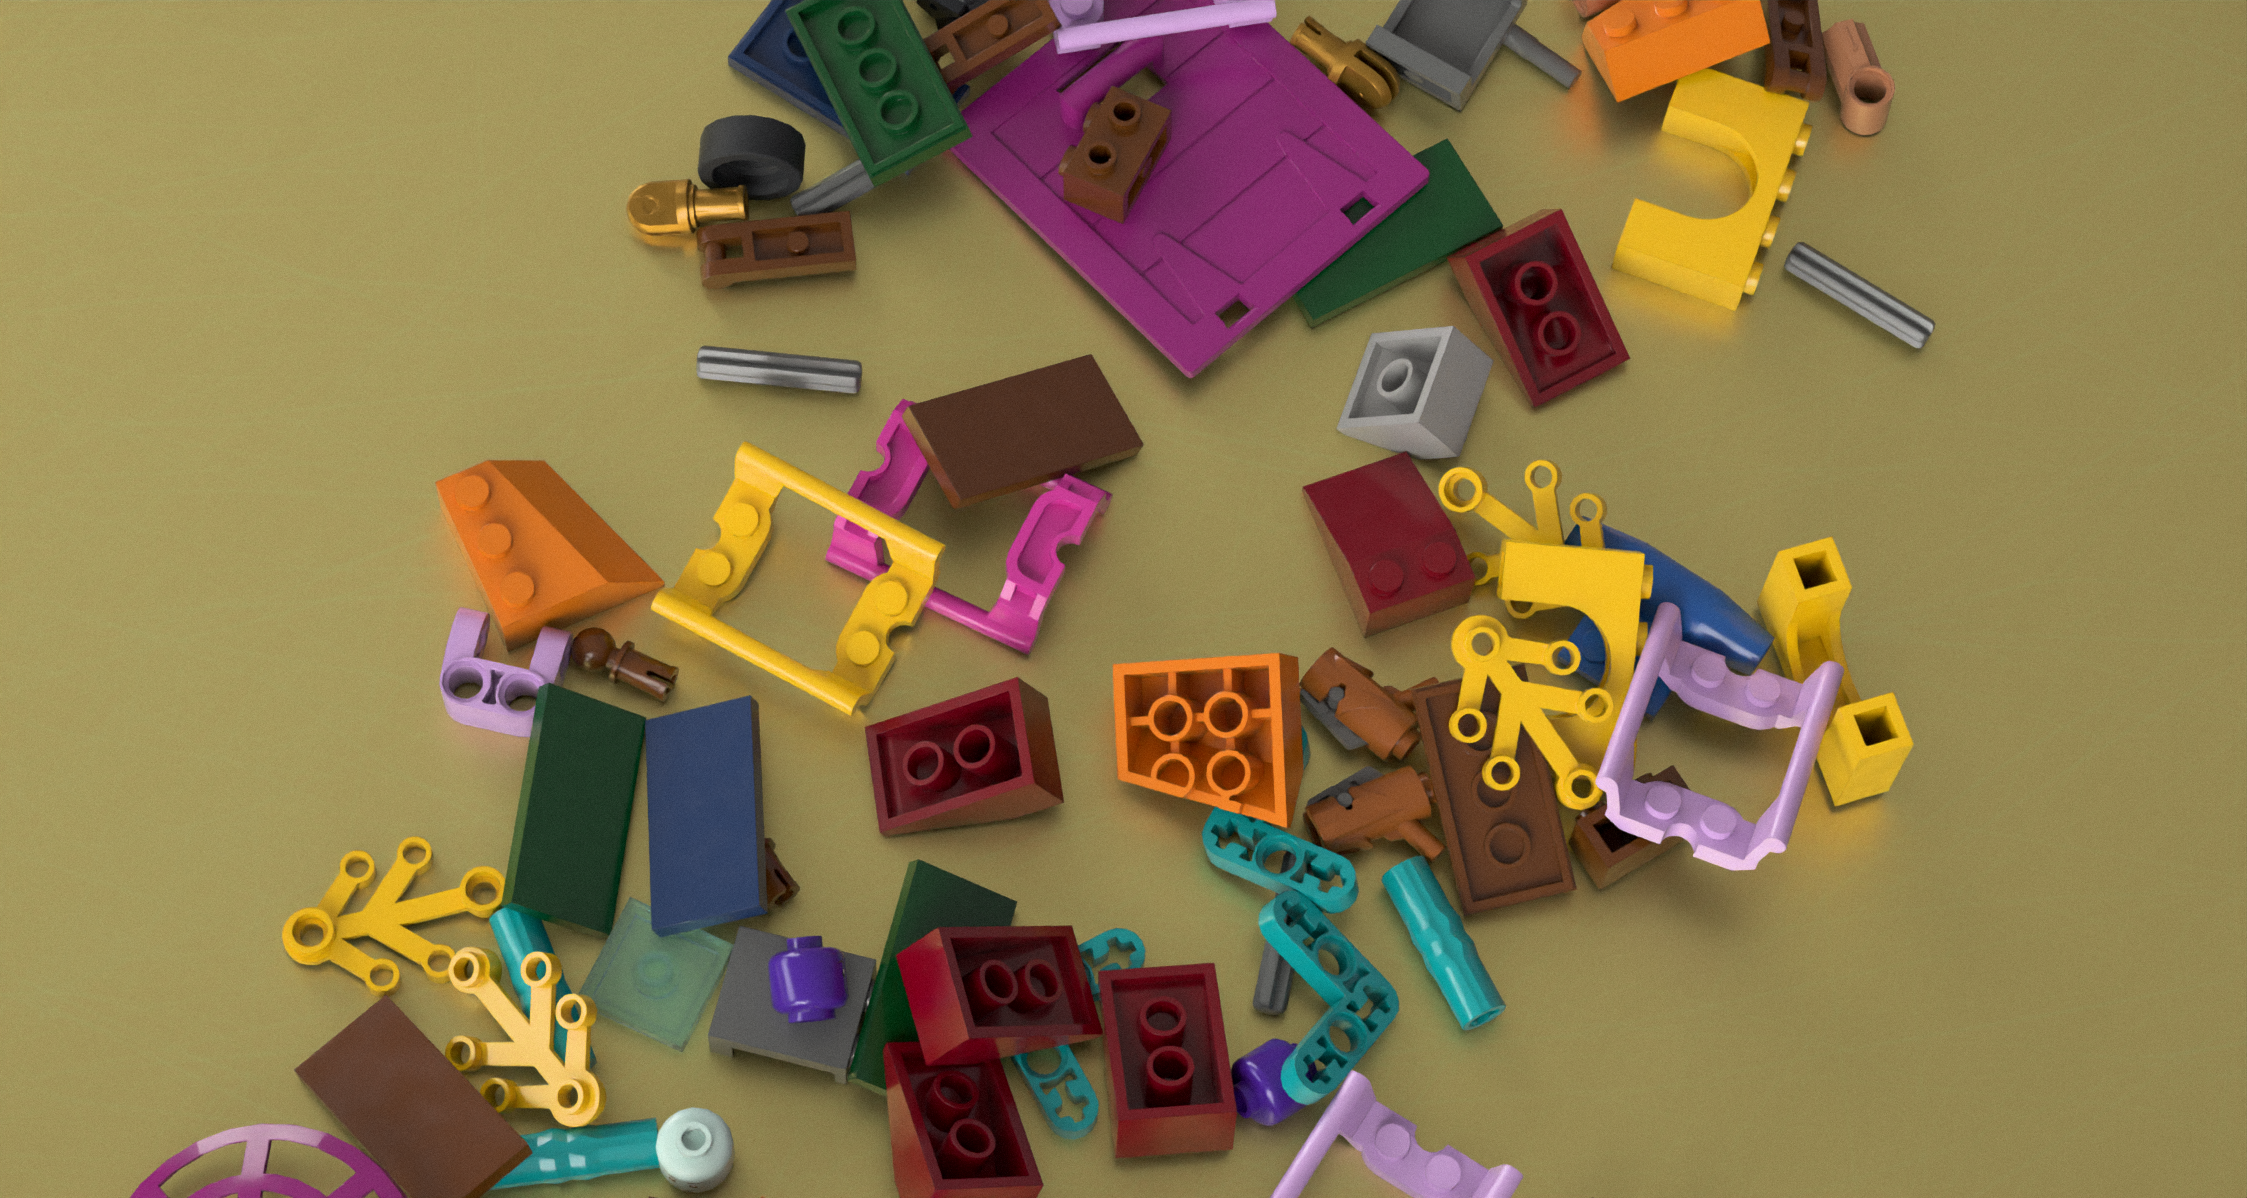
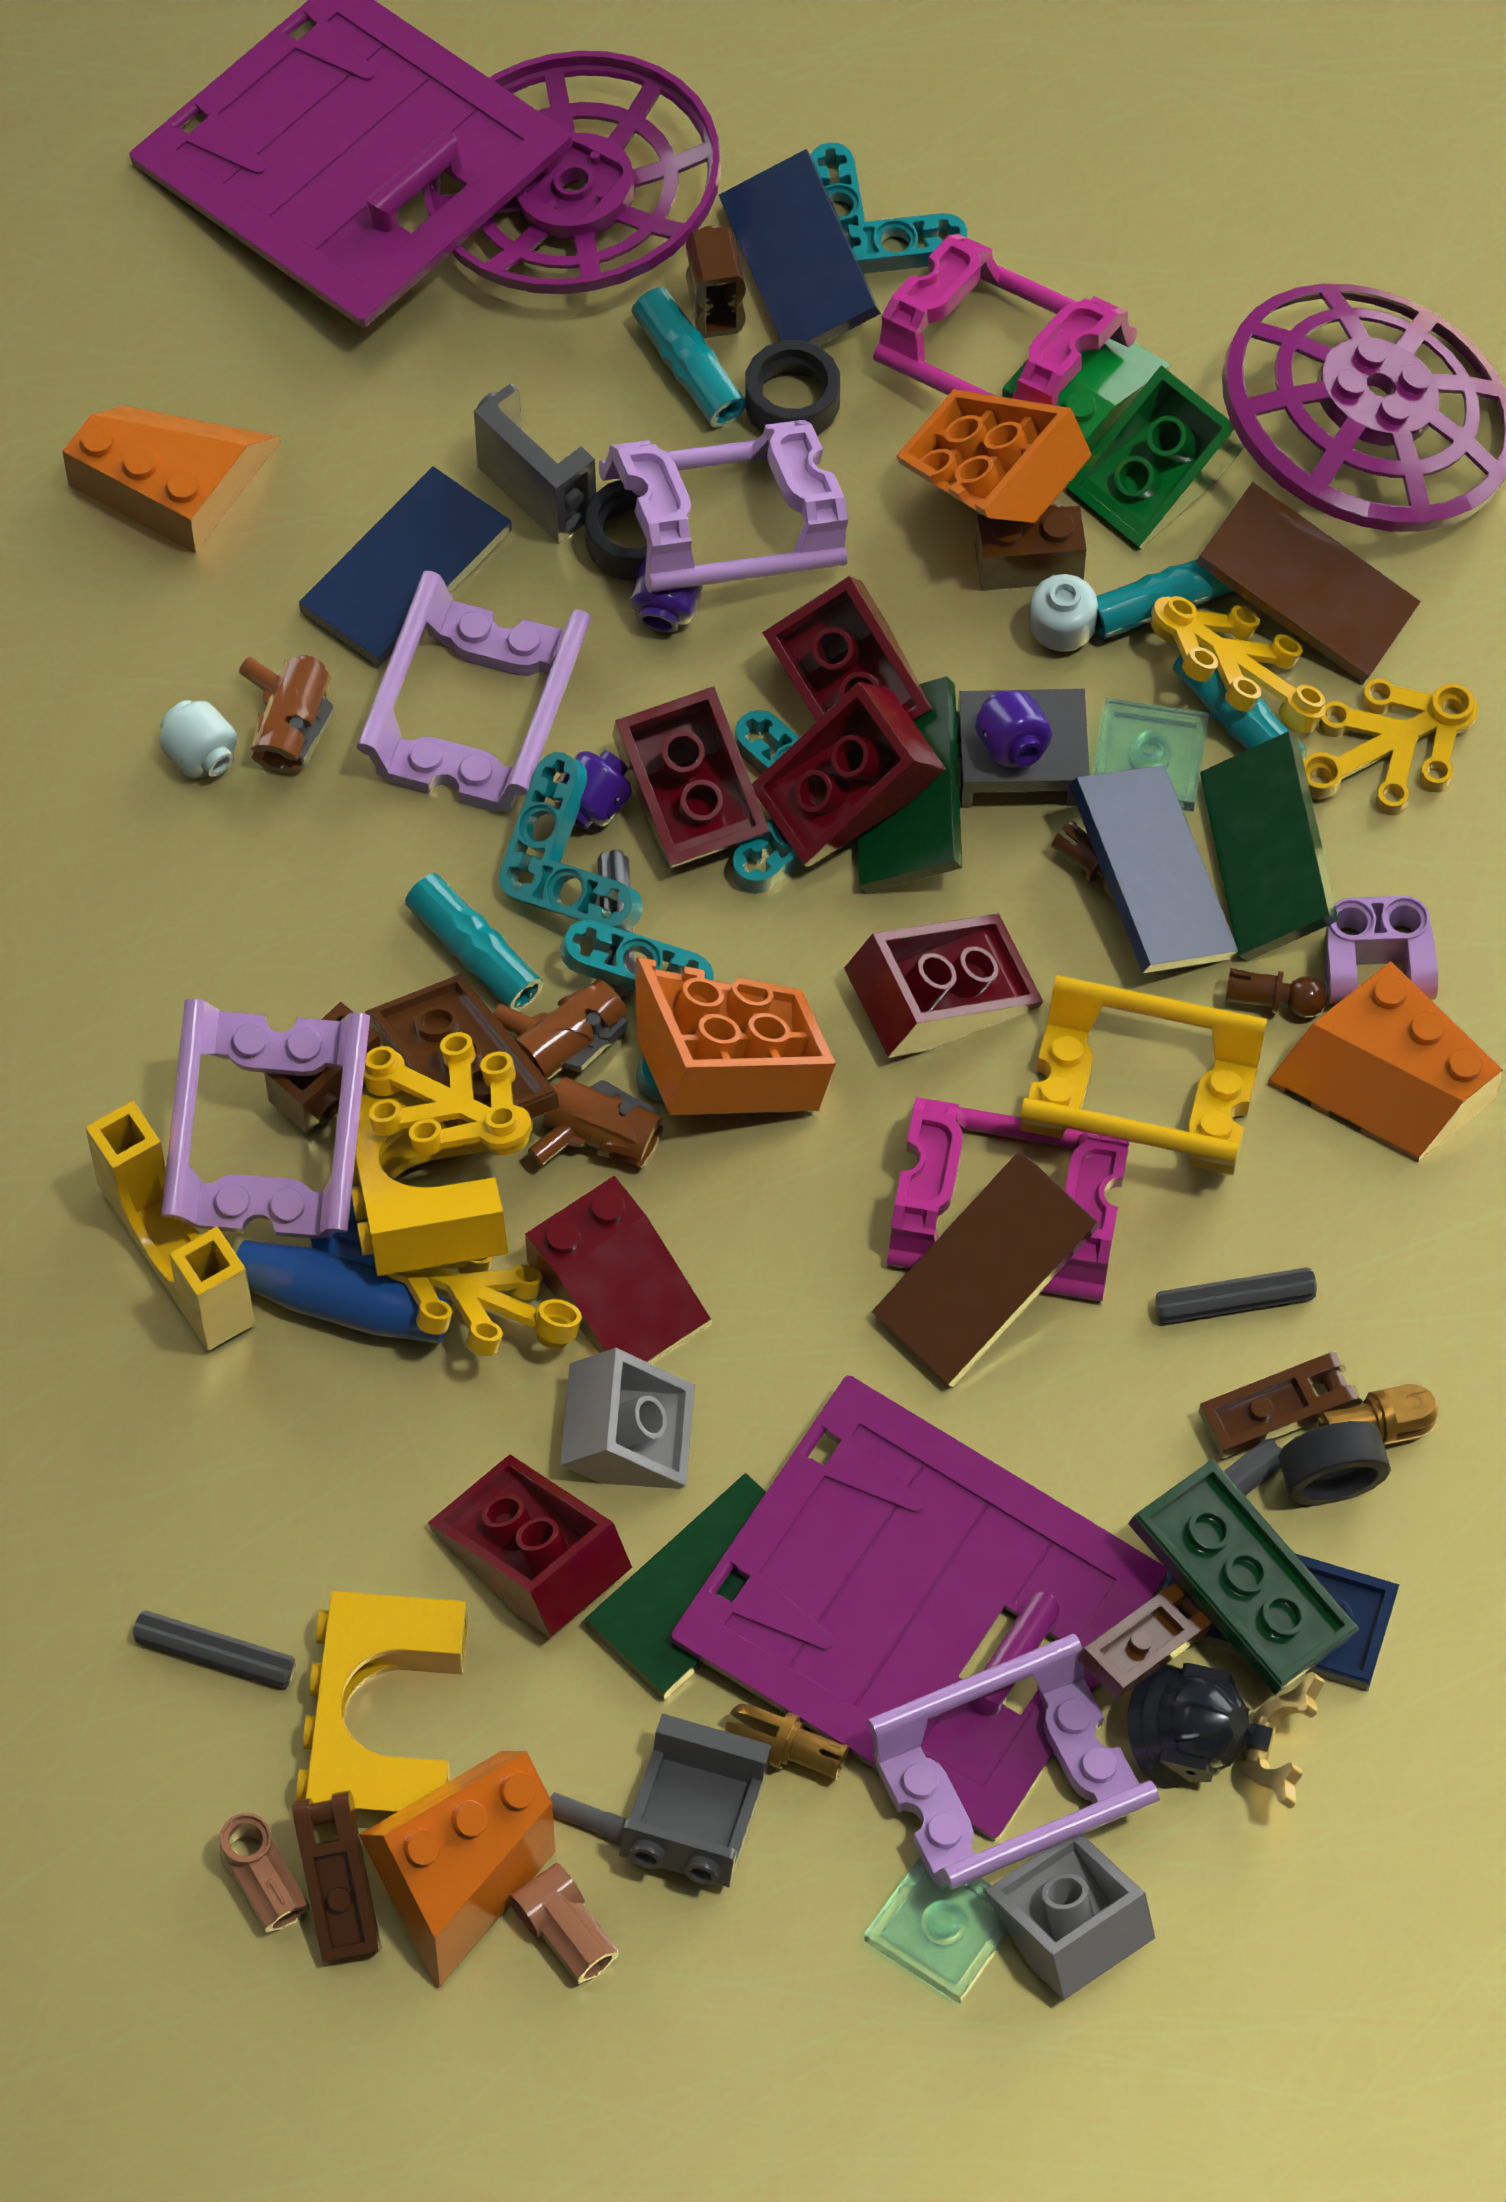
camera: 170 degrees right, 5 degrees down
reddish brown brick [1058,86,1172,224] -> none

